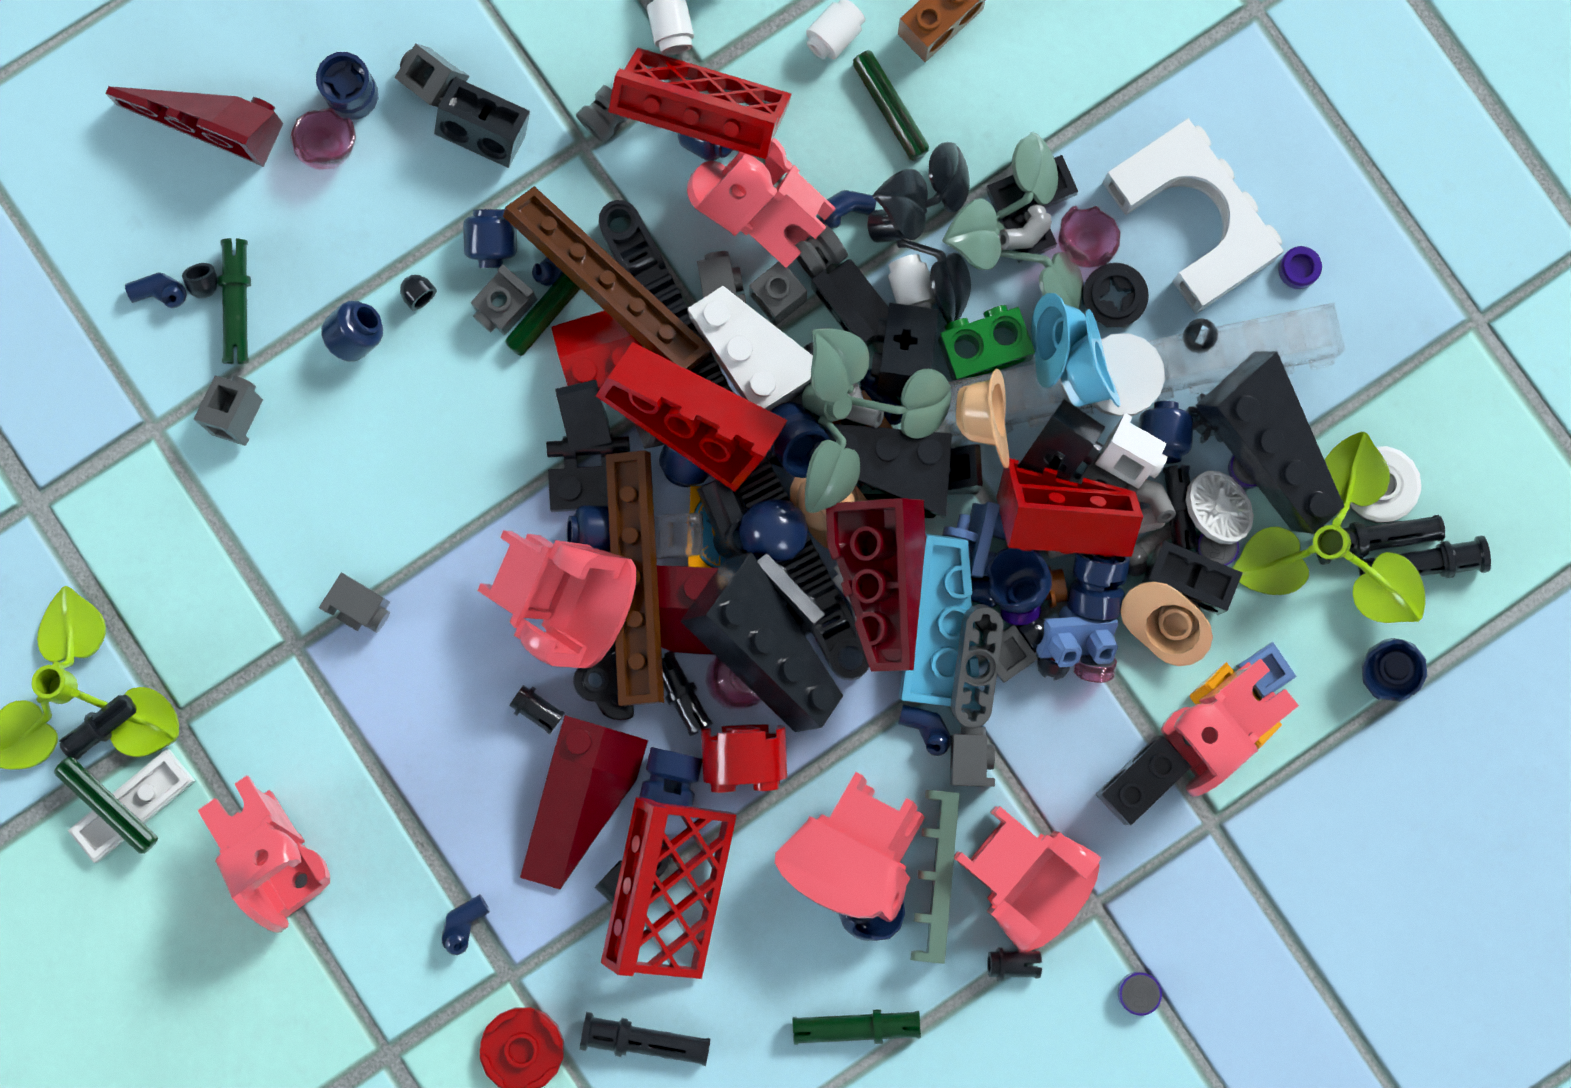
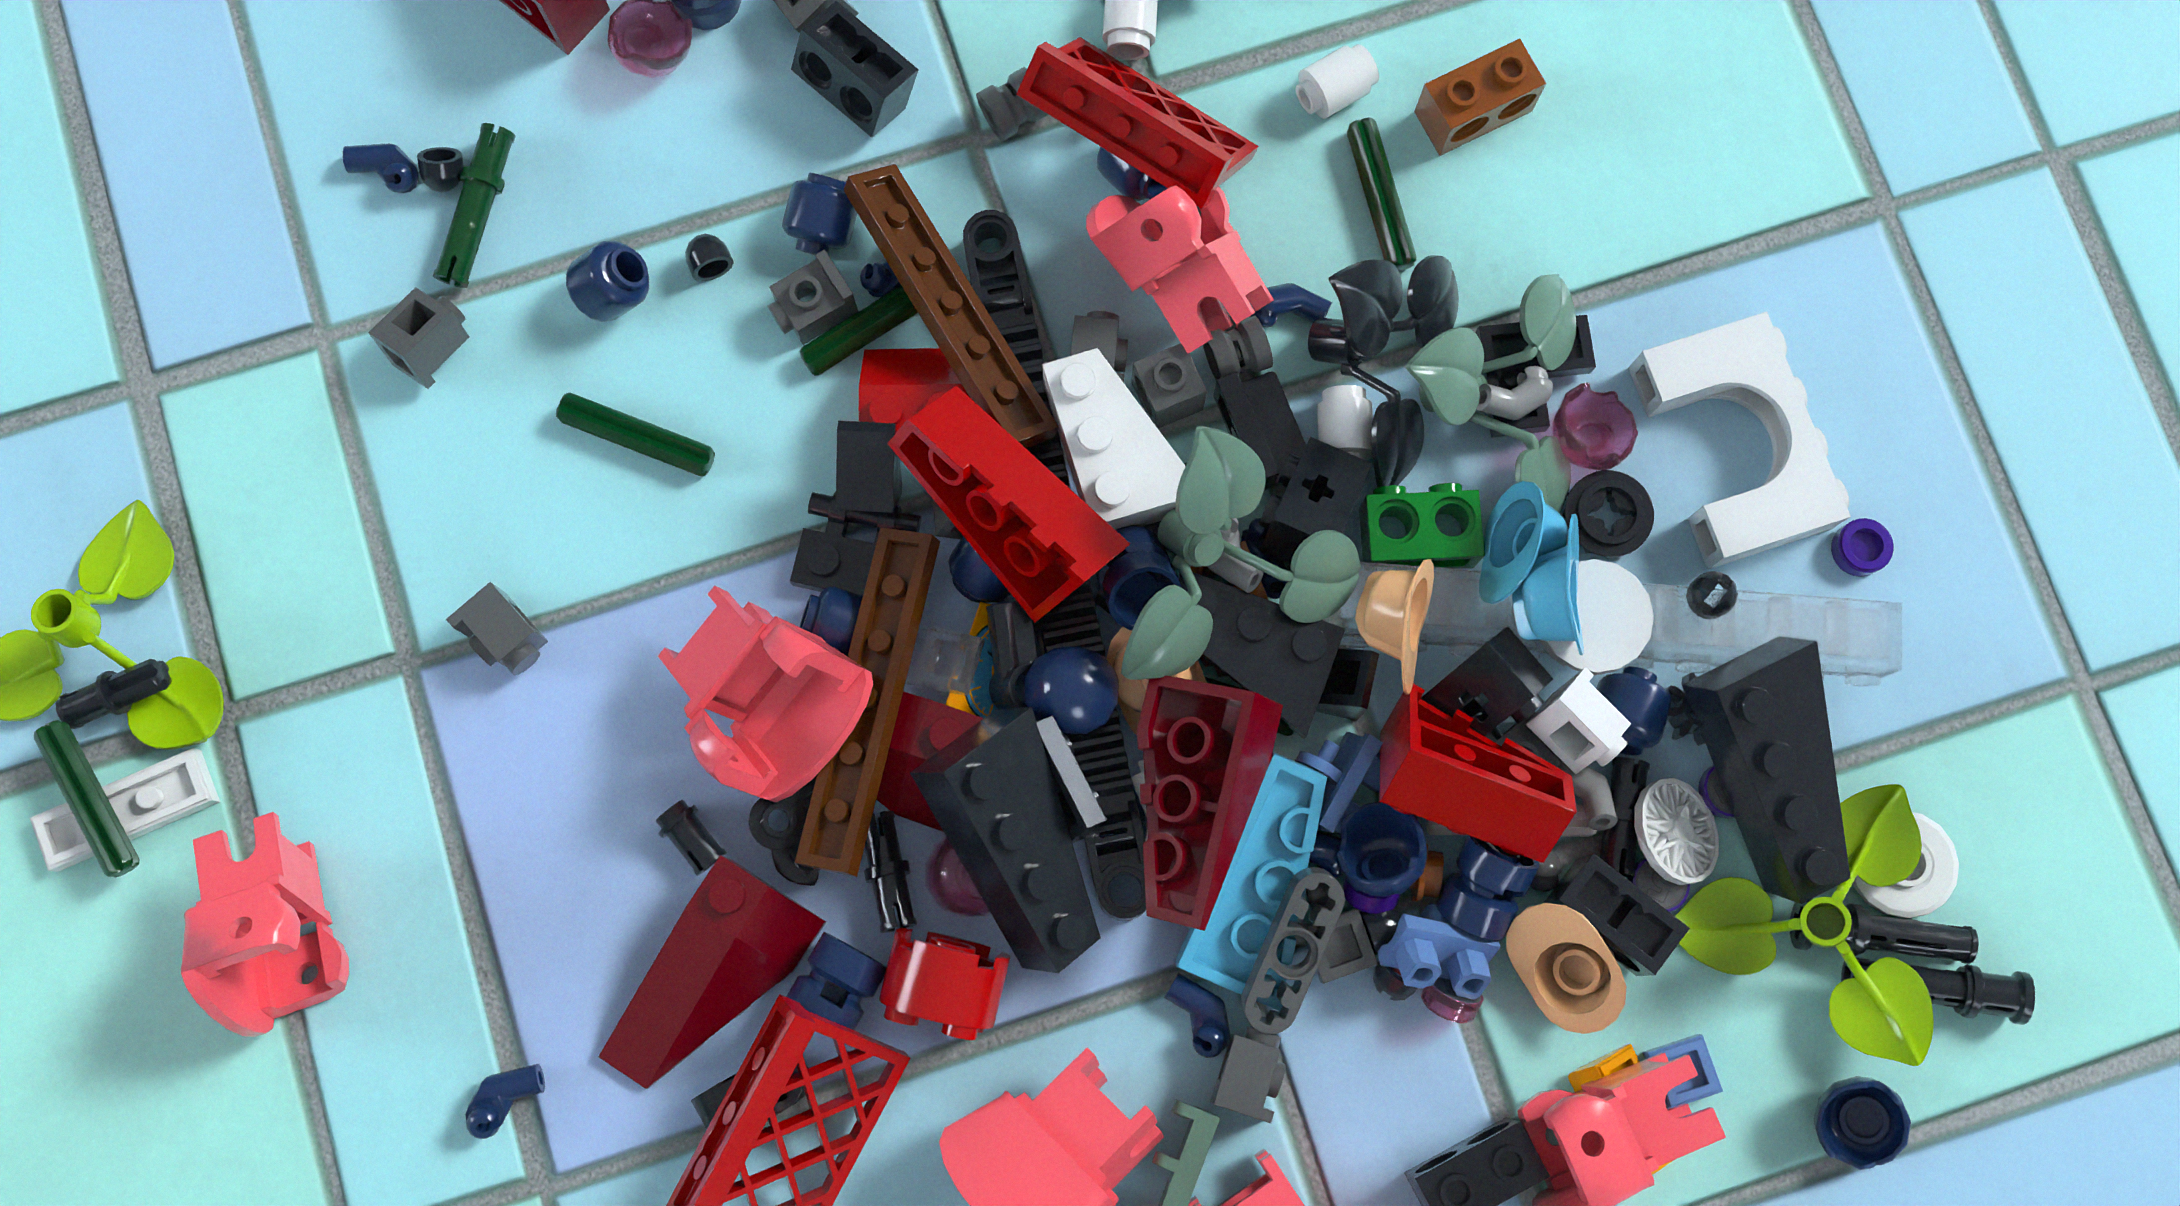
camera: 15 degrees right, 5 degrees down
none -> dark green axle [556,393,715,476]

